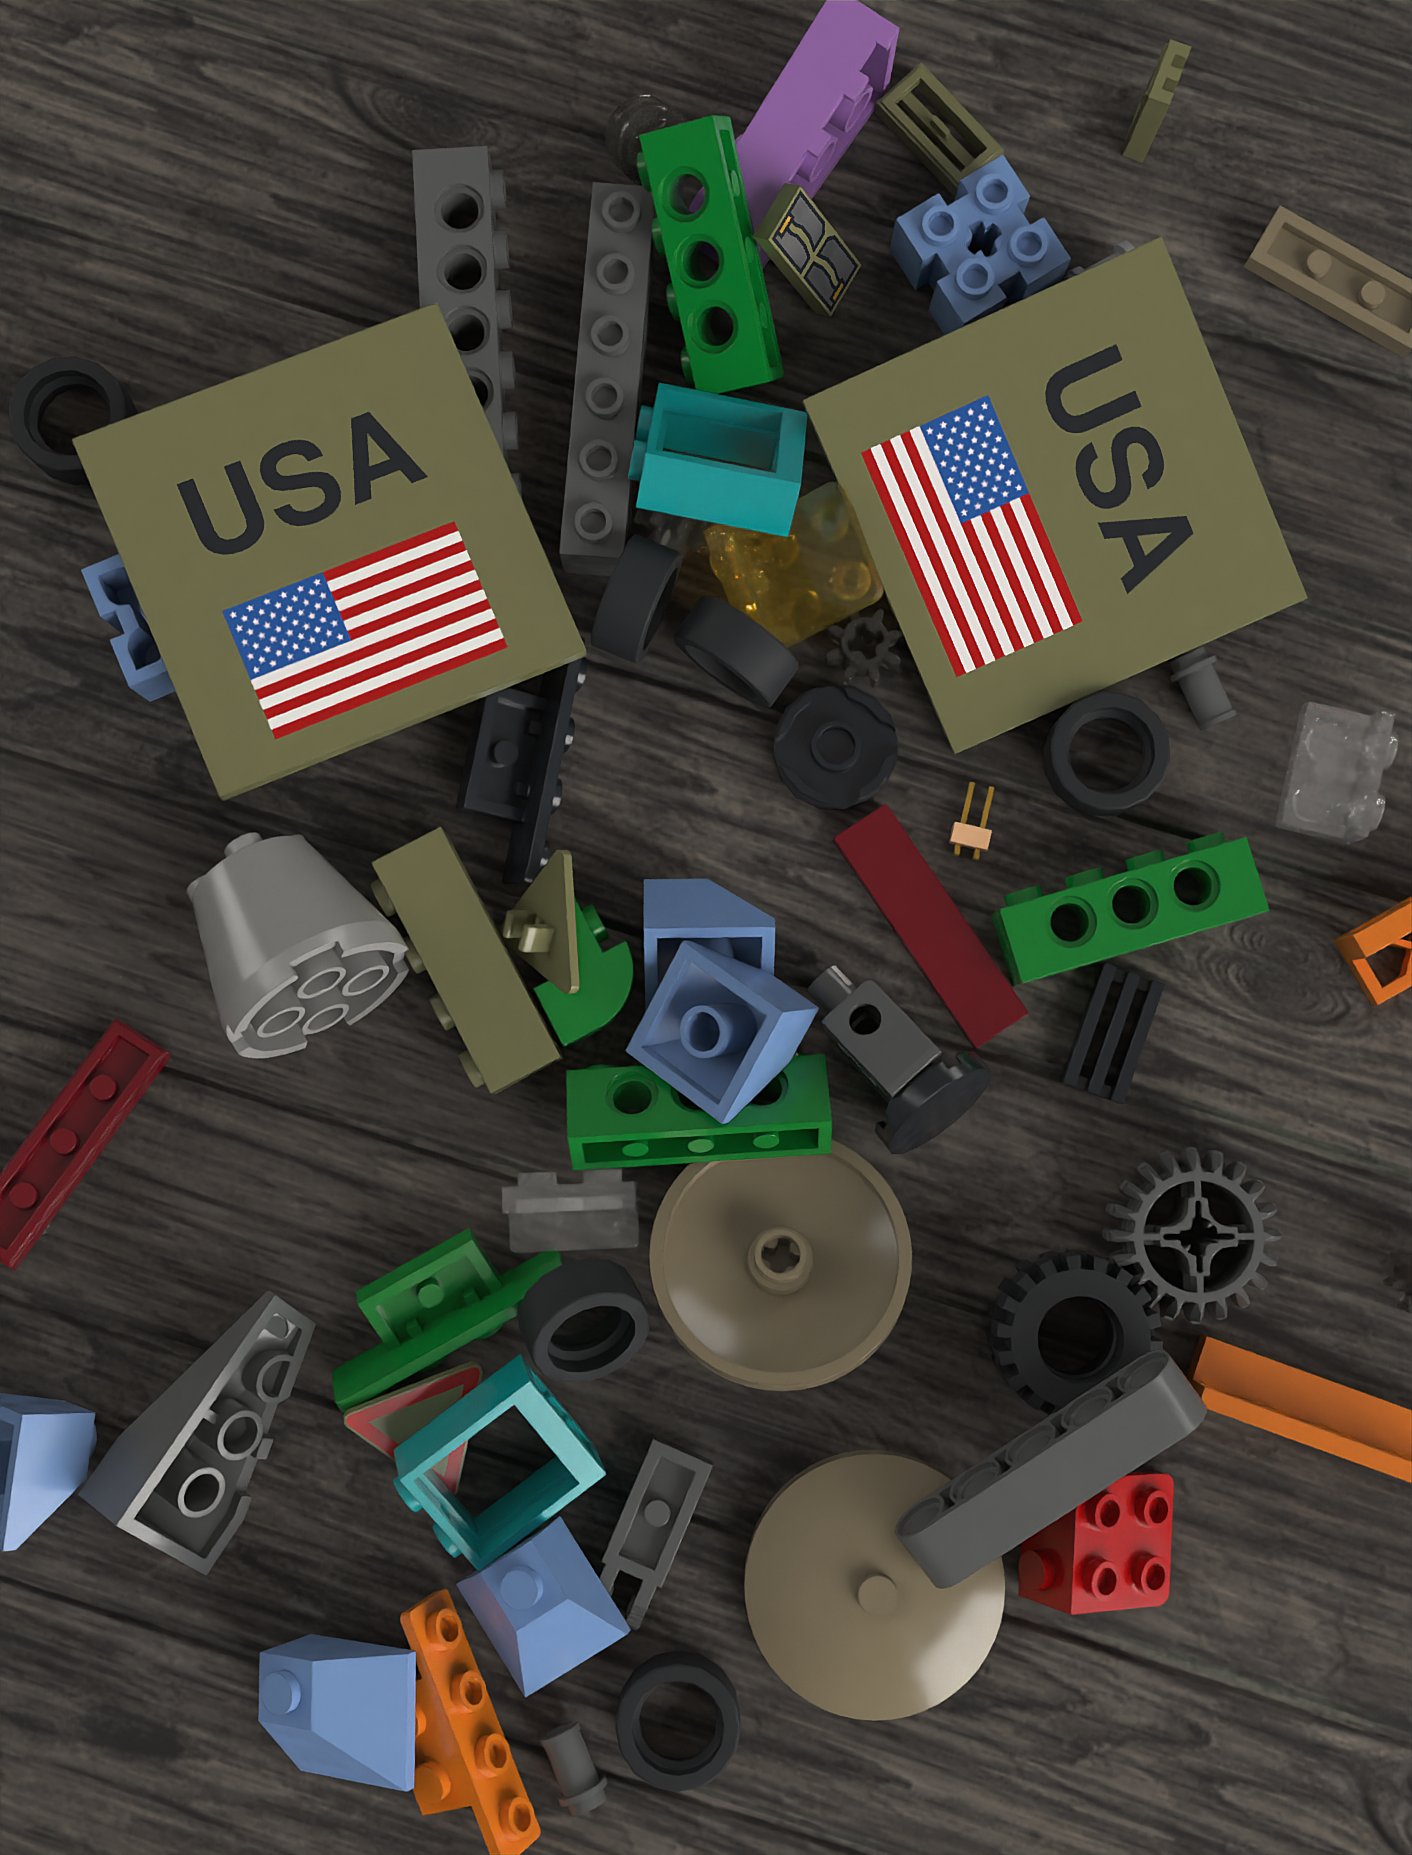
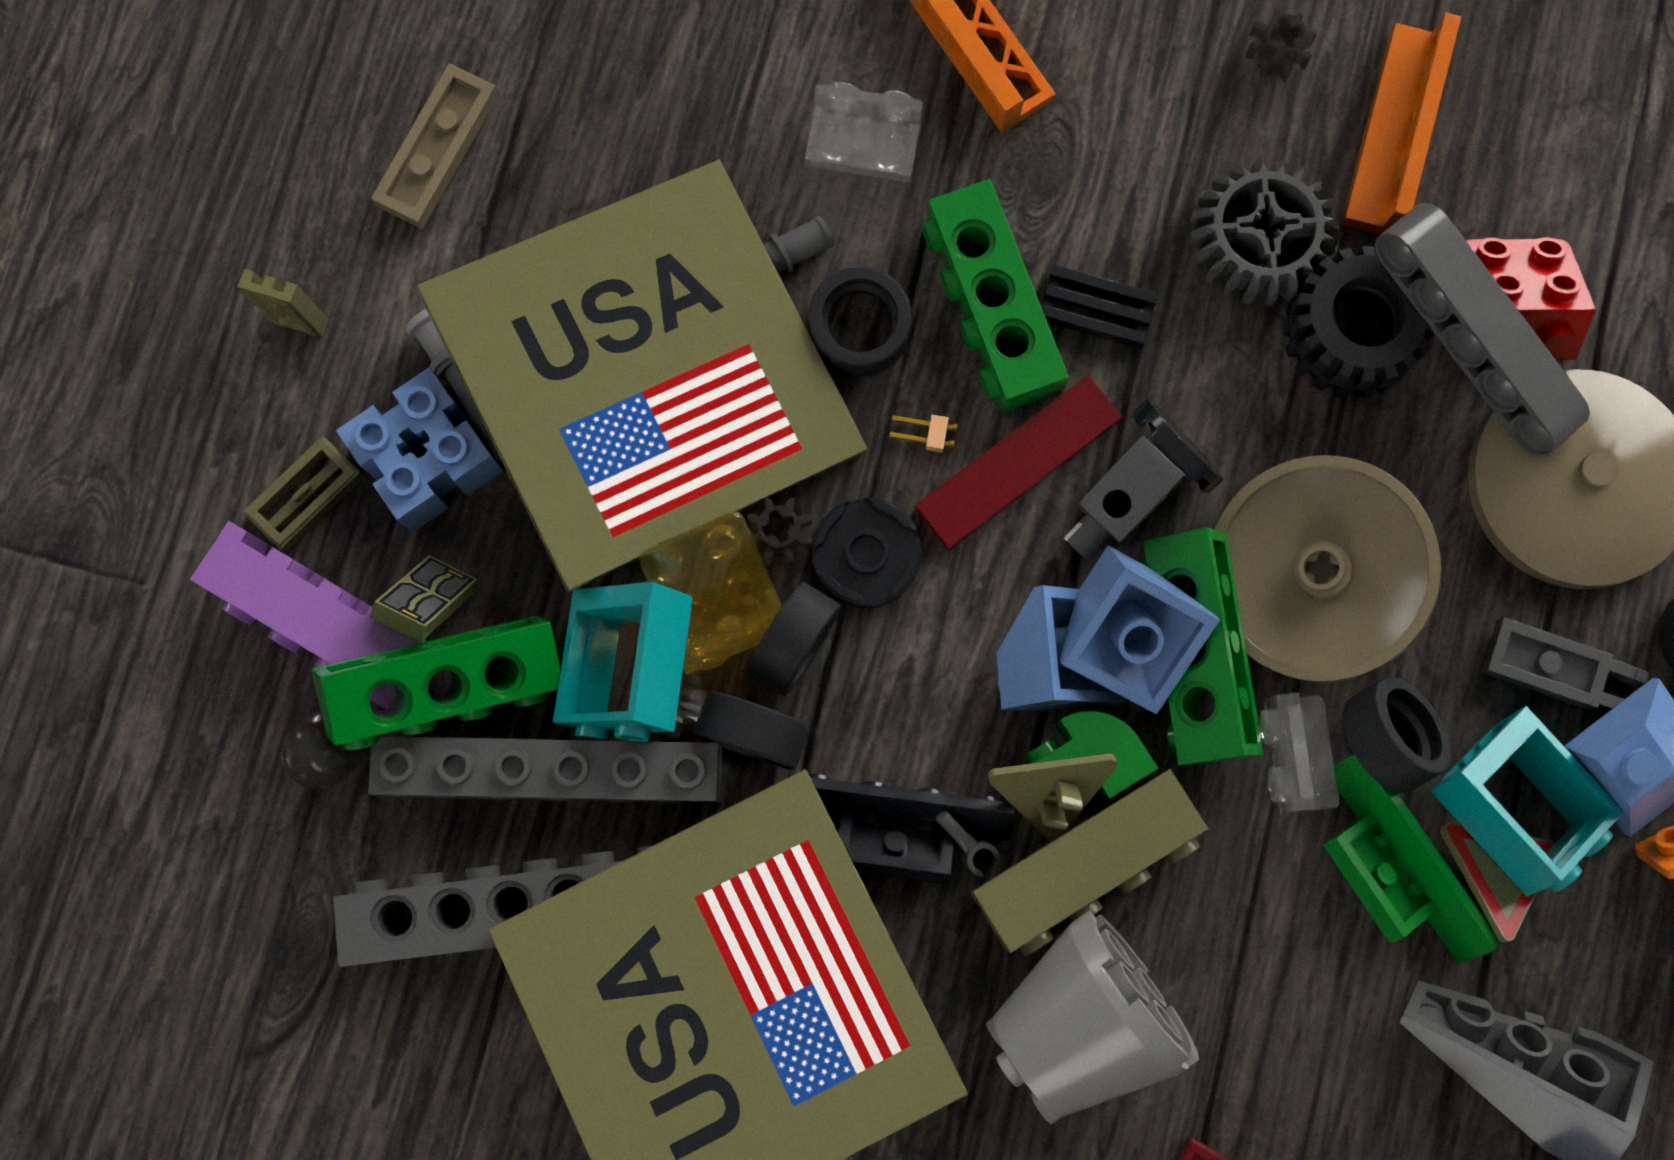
camera: 90 degrees left, 5 degrees down
none -> dark grey hand [936,810,999,876]

